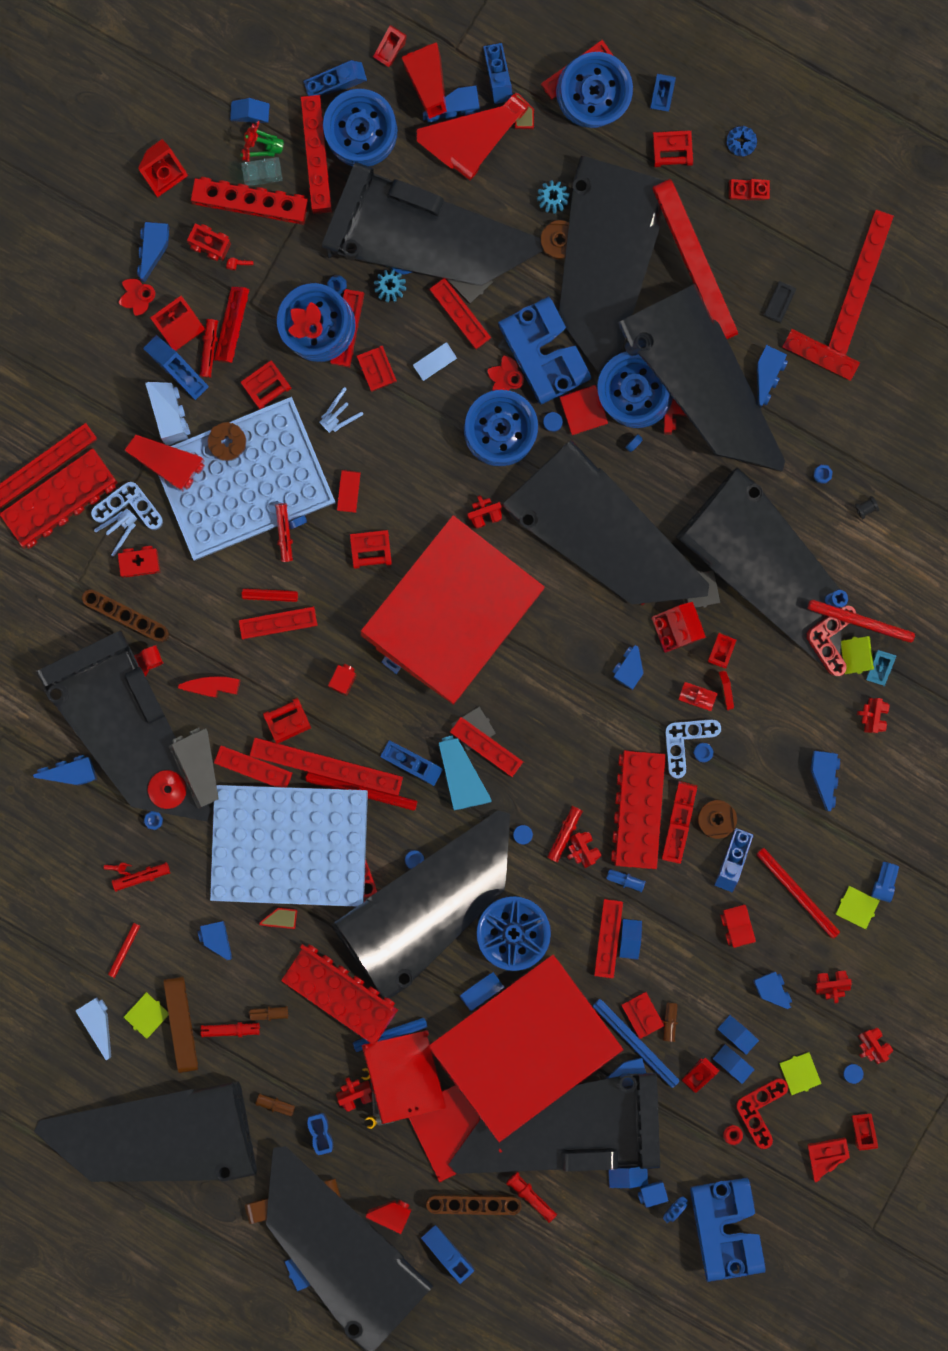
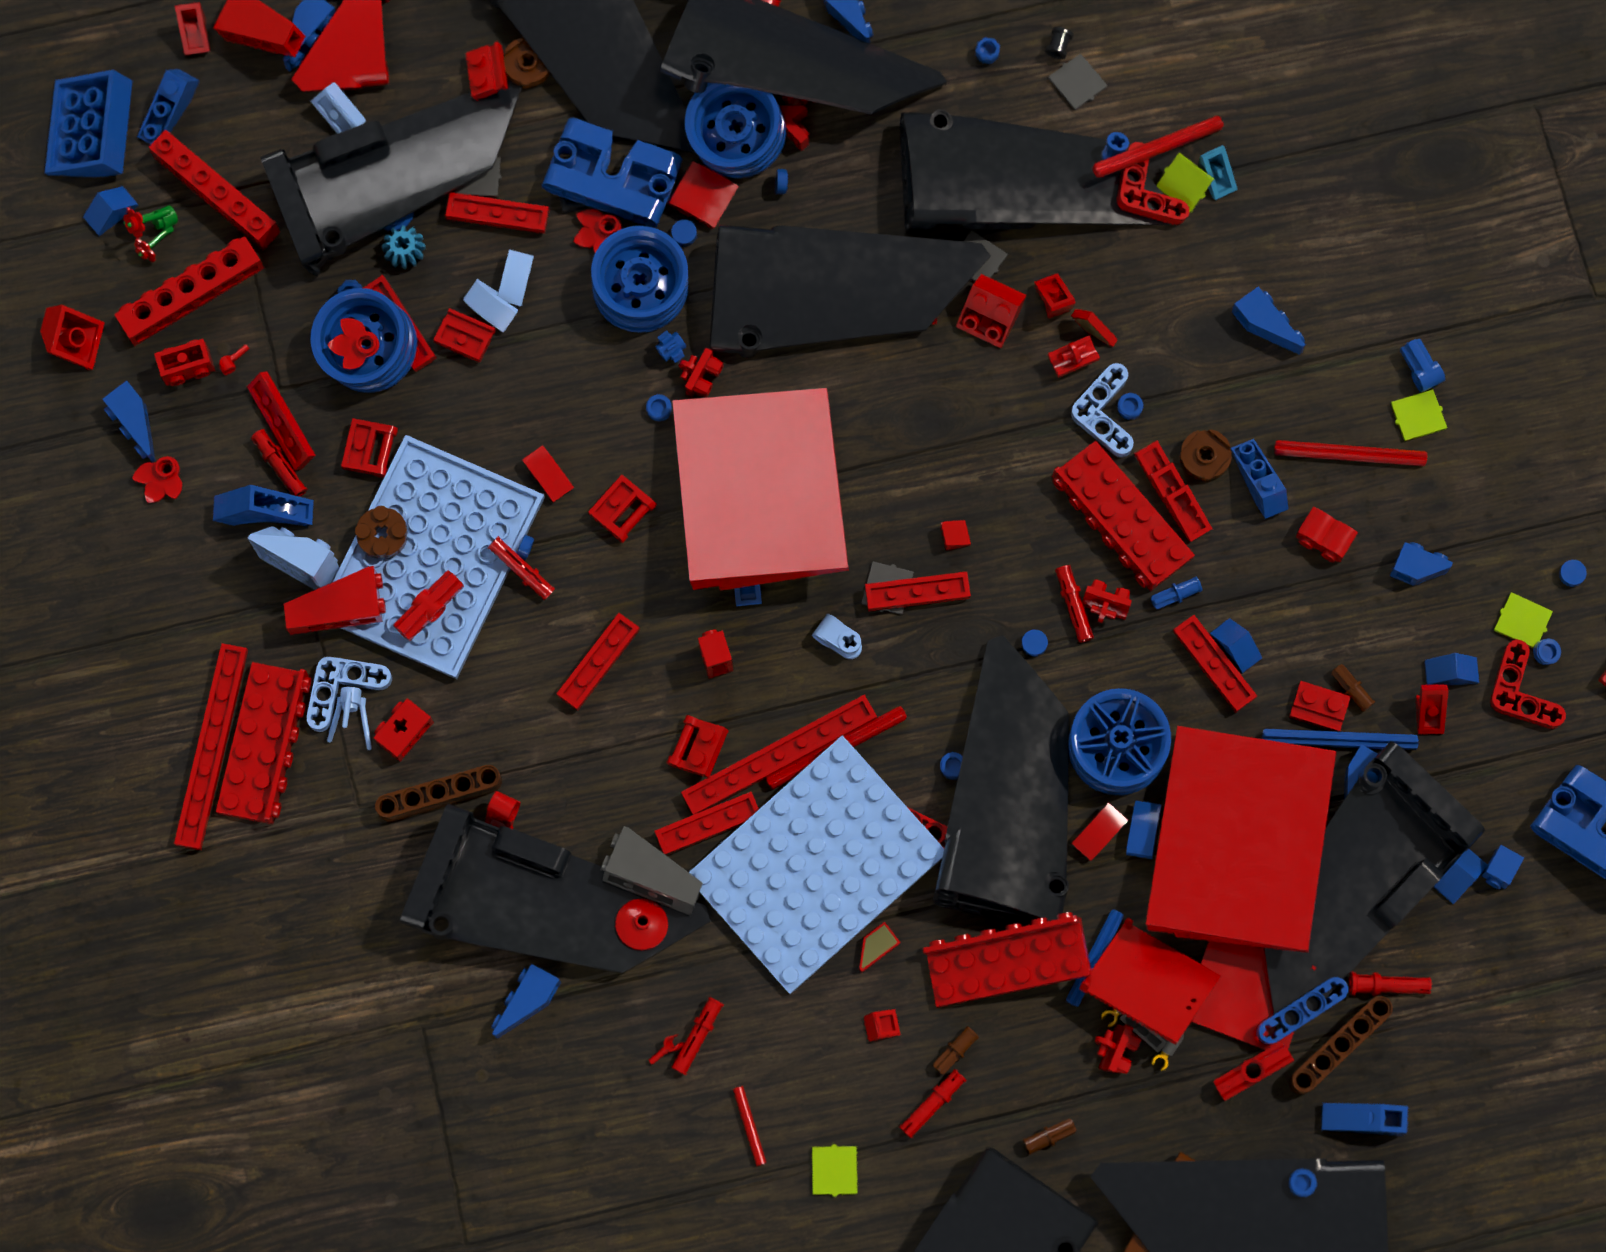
camera: 40 degrees left, 10 degrees down
light blue slope [76,998,111,1060] -> none
blue tile [144,811,163,830] -> none
red slope [150,296,205,351] -> none
reddish brown beam [164,976,198,1073] -> none
red slope [178,677,241,698] -> none
blue slope [198,921,232,960] -> none
clear light blue brick [241,157,283,186] -> none
red axle [241,589,298,602] -> none
blue brick [308,1112,333,1155] -> none
light blue plant [320,387,363,433] -> none
blue wheel [323,89,398,167] -> none
red slope [366,1200,412,1234] -> none
blue slope [380,740,443,786] -> none
dark azure slope [439,736,491,811] -> none
dark azure gear [537,181,569,214] -> none
blue slope [612,645,644,690] -> none
blue gear [663,1197,687,1223] -> none
blue slope [718,1015,759,1055] -> none
red plate [723,1125,743,1145] -> none
red hips [815,970,852,1004] -> none
red hips [857,698,890,733] -> none
red hips [858,1028,893,1065] -> none
none -> blue slope [45,70,132,177]
none -> light blue slope [311,82,366,134]
none -> red piece [393,570,464,641]
none -> light blue slope [463,279,518,333]
none -> red plate [466,42,508,100]
none -> blue tile [646,394,672,421]
none -> blue gear [655,330,687,363]
none -> light blue piece [812,614,862,659]
none -> red slope [864,1009,901,1042]
none -> red slope [940,520,971,551]
none -> dark grey piece [1048,54,1108,111]
none -> red slope [1072,802,1128,861]
none -> red piece [1213,1040,1295,1101]
none -> blue beam [1257,977,1348,1045]
none -> blue tile [1289,1169,1317,1197]
none -> blue tile [1533,638,1561,665]

